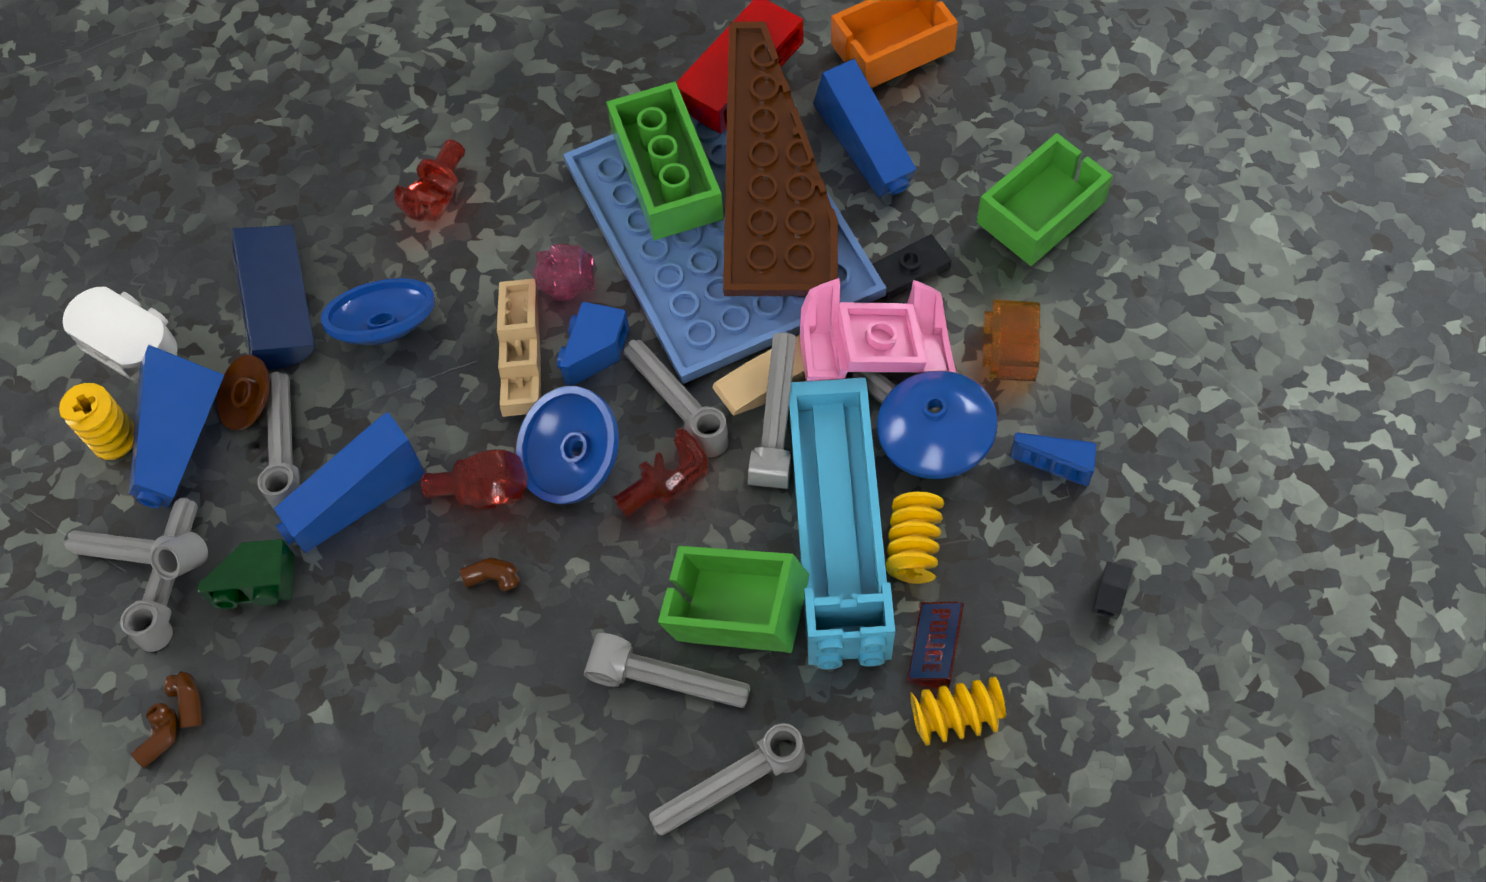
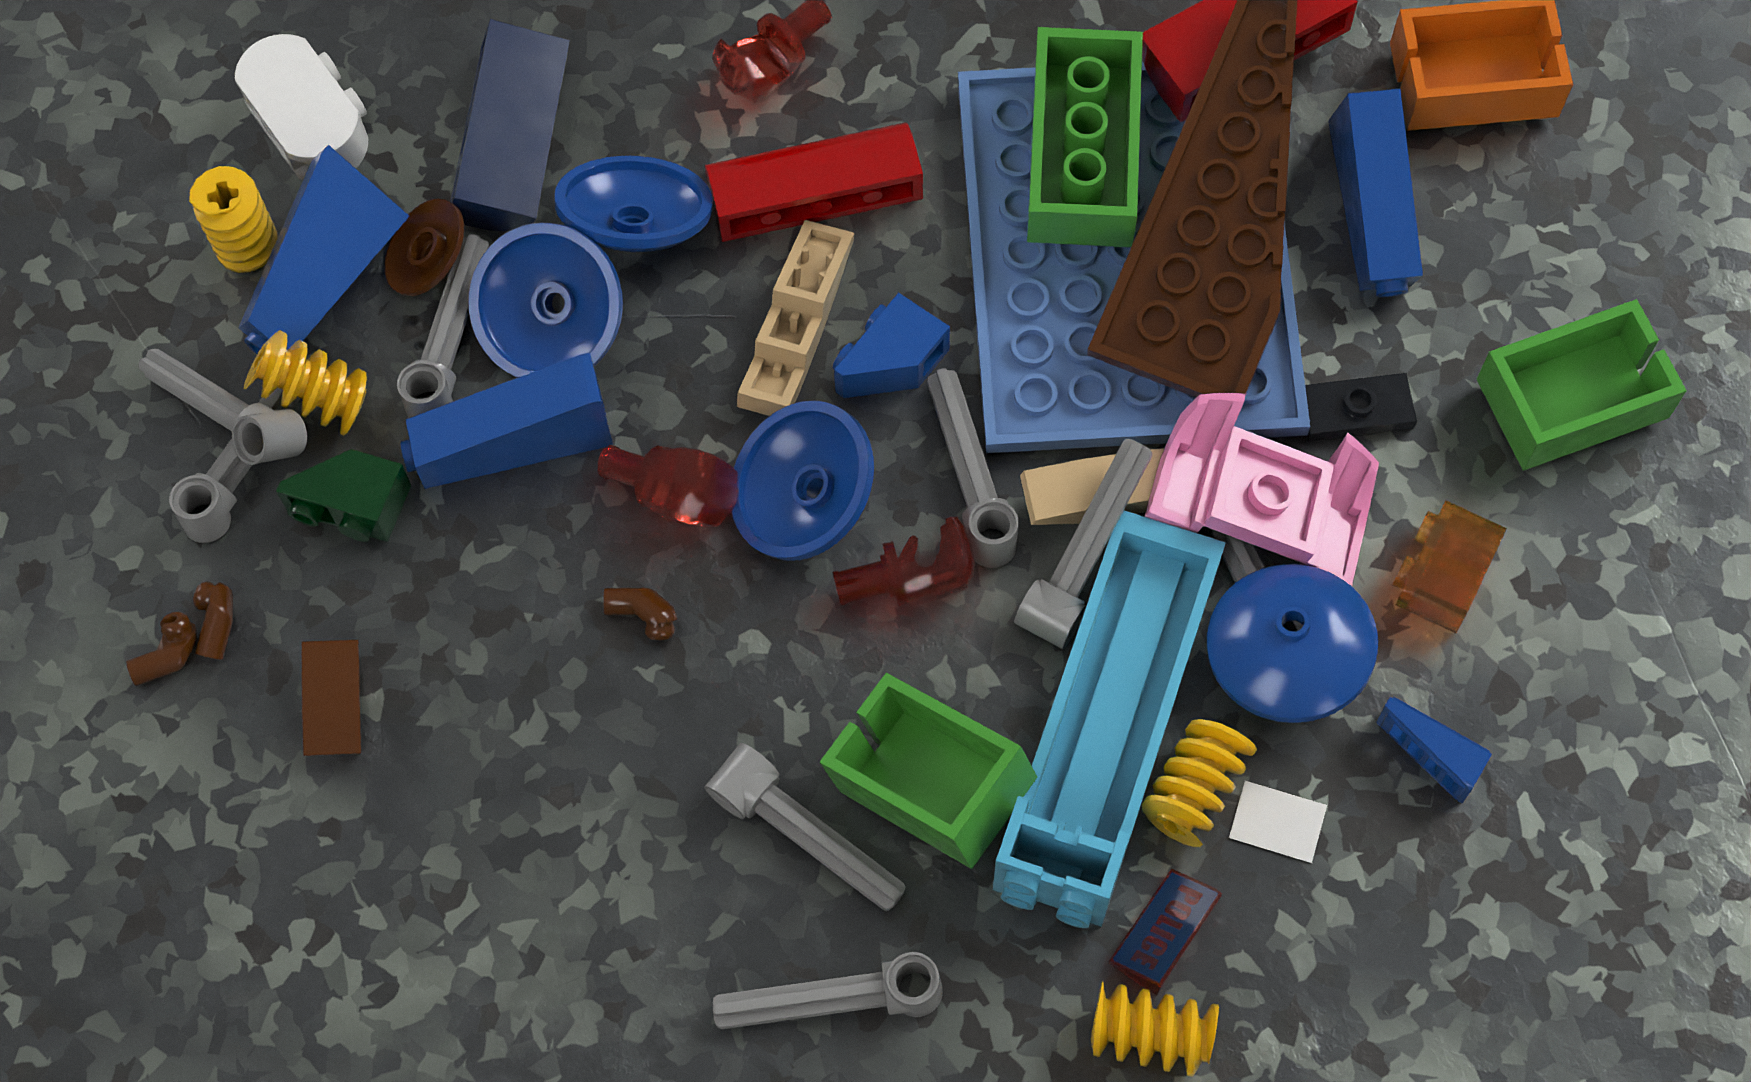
camera: 20 degrees right, 5 degrees up
clear pink brick [533,244,595,301] -> none
black piece [1092,561,1133,620] -> none
none -> yellow piece [244,330,367,436]
none -> reddish brown slope [302,639,362,756]
none -> blue dish [469,223,623,378]
none -> red brick [705,122,923,242]
none -> white sticker [1229,781,1327,863]

